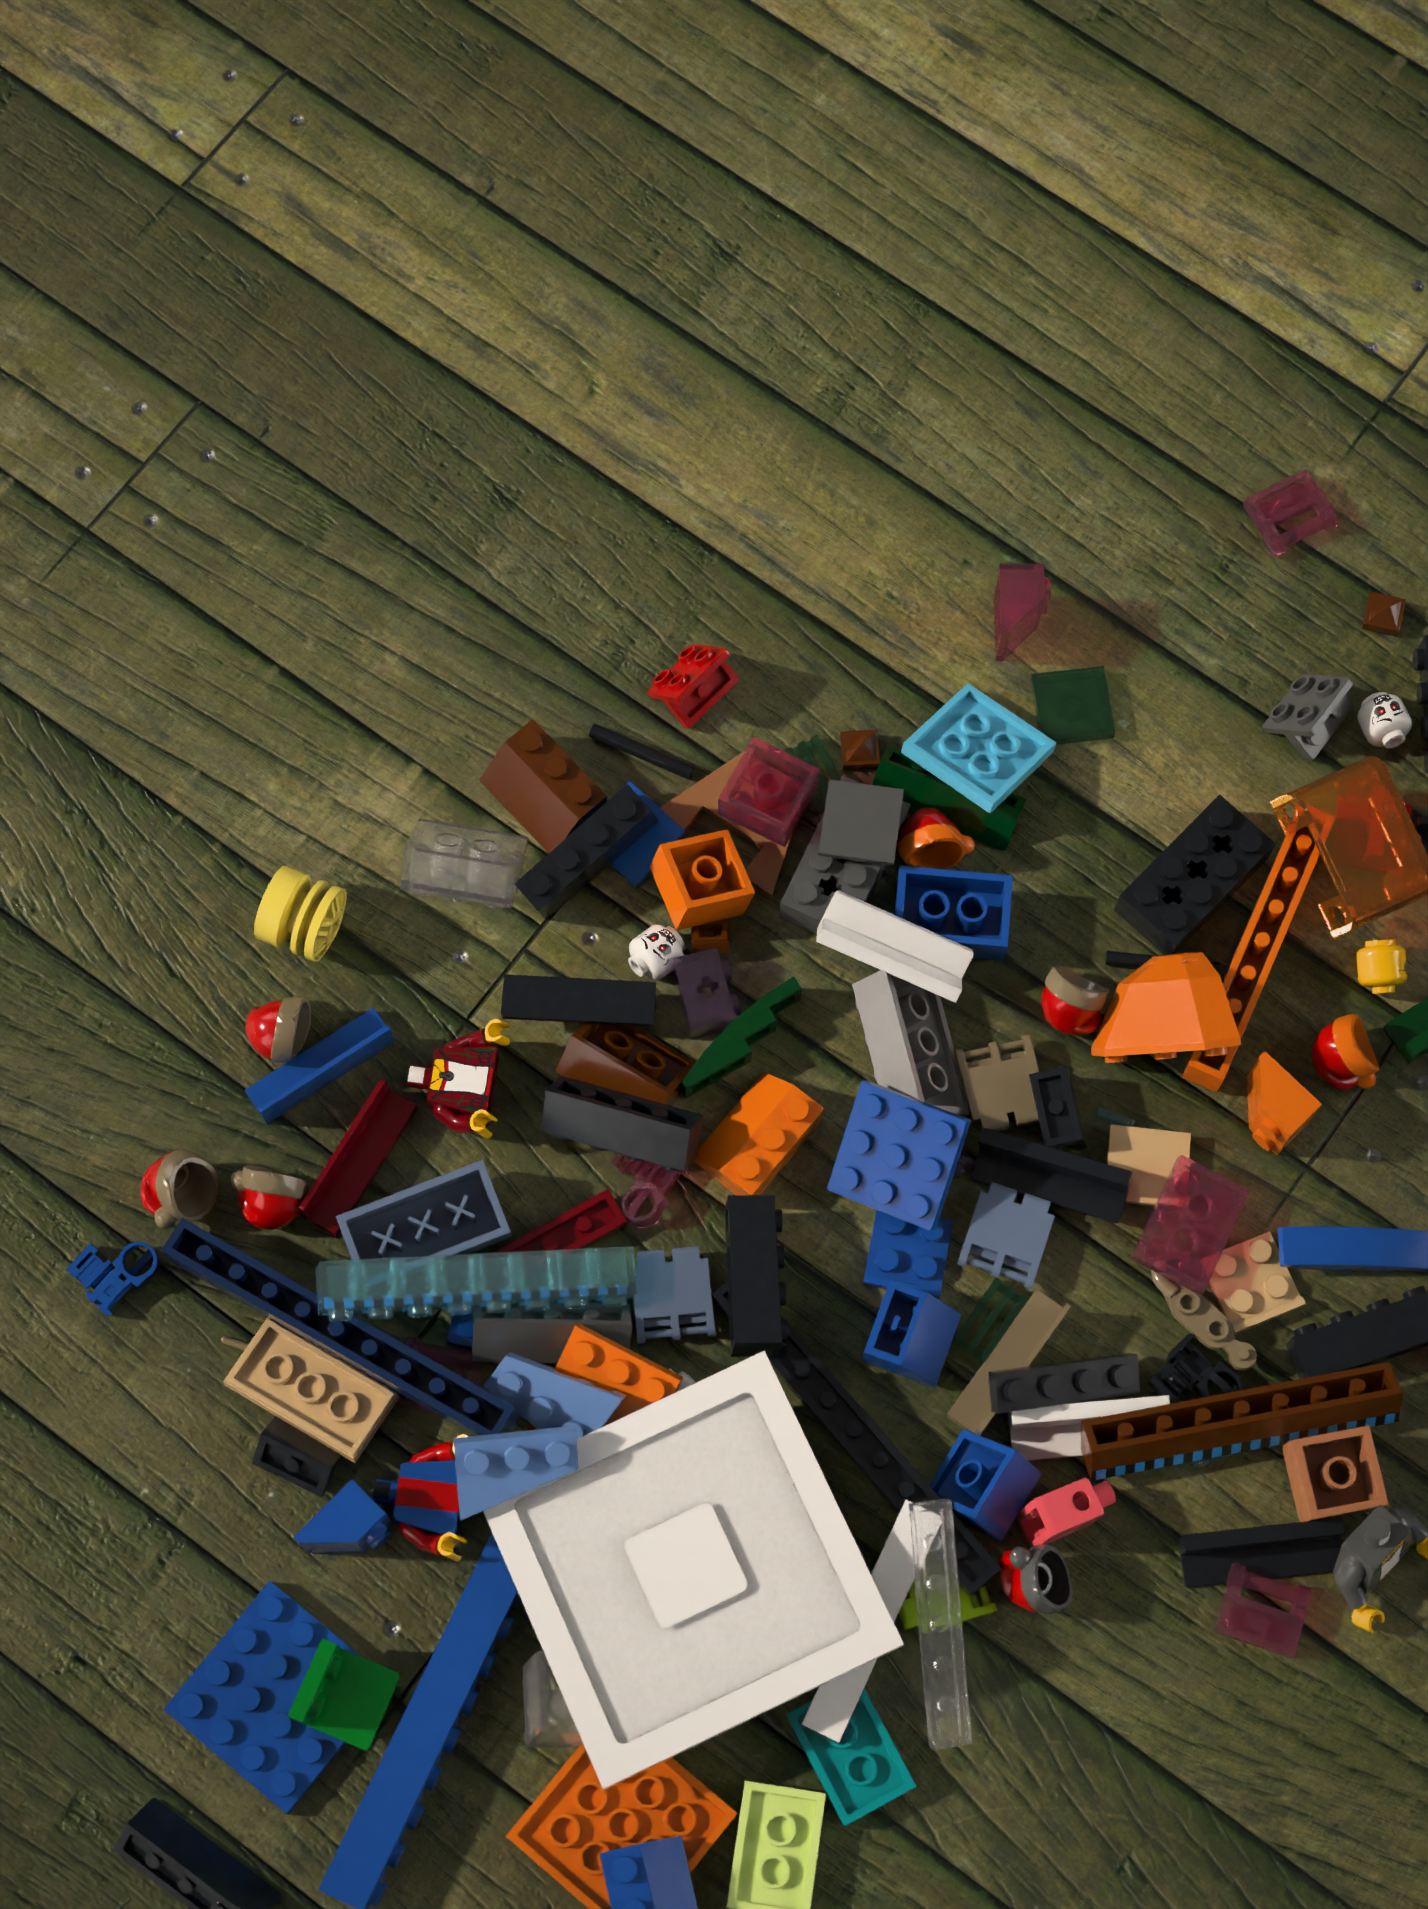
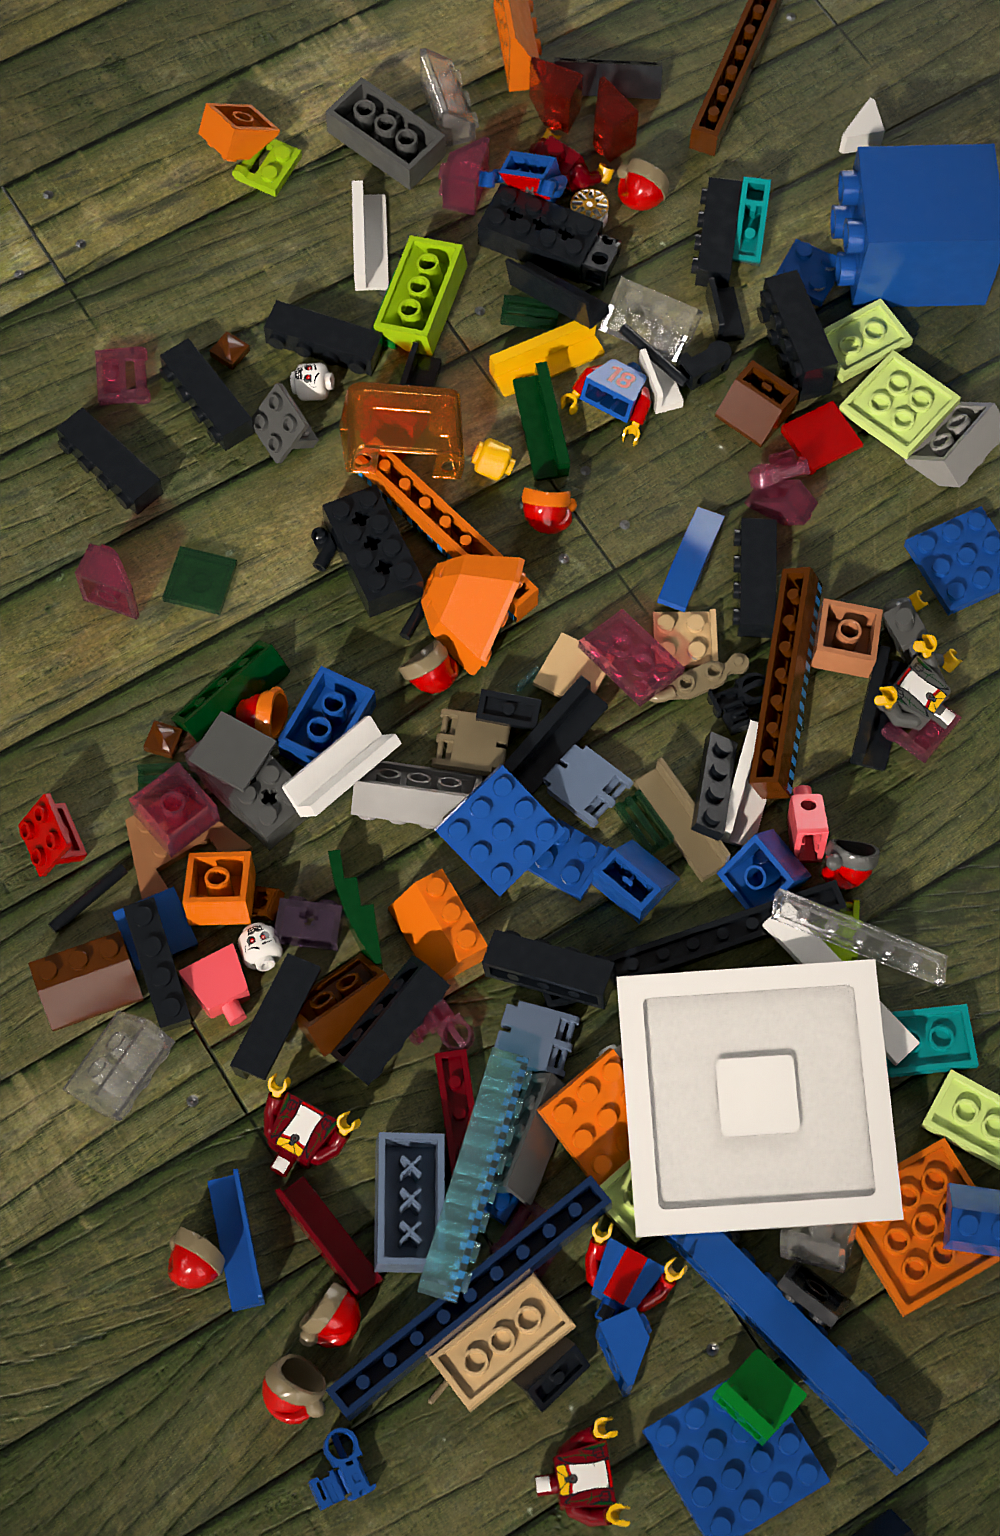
camera: 70 degrees left, 5 degrees down
light yellow wheel [254,865,347,962] -> none
medium blue wing [453,1426,579,1521] -> none
medium blue wing [484,1352,626,1439] -> none
medium azure plate [901,683,1056,813] -> none
orange slope [1247,1051,1322,1155] -> none
none -> black brick [56,407,163,515]
none -> black brick [159,338,254,451]
none -> coral torso [178,943,251,1026]
none -> black arm [311,527,337,572]
none -> torso [535,1417,630,1527]
none -> black plate [776,1259,851,1328]
none -> torso [874,634,956,730]

